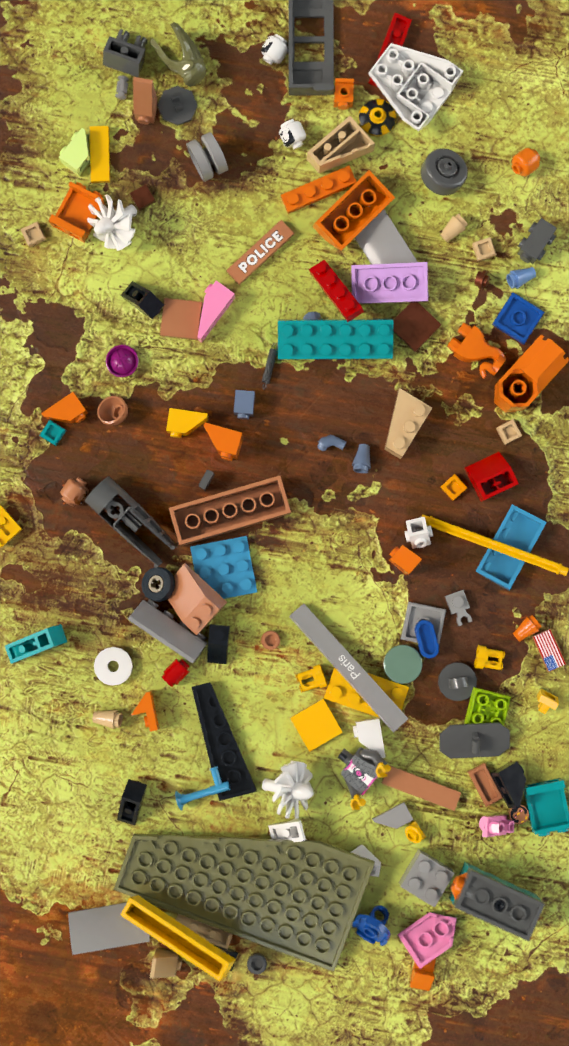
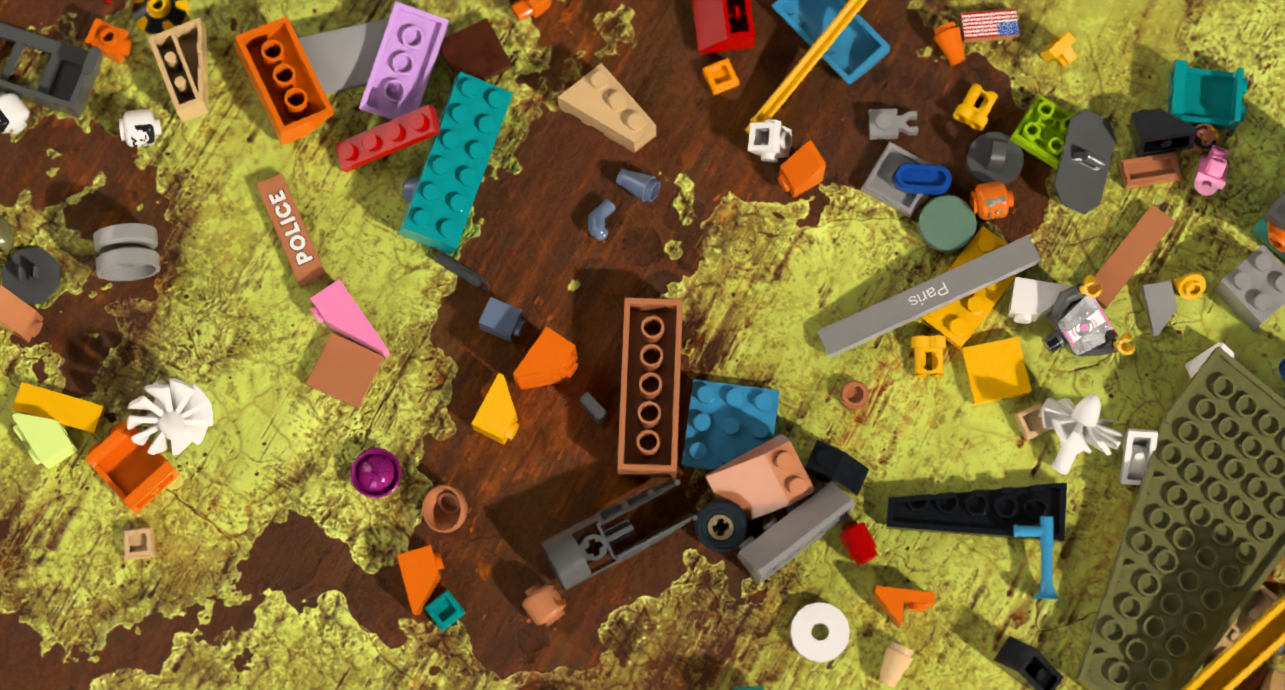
camera: 70 degrees left, 10 degrees down
black slope [120,281,164,319] -> none
copper tile [130,184,155,211] -> none
orange plate [280,165,357,214] -> none
none -> orange head [970,181,1014,220]
none -> tan tile [1014,403,1053,442]

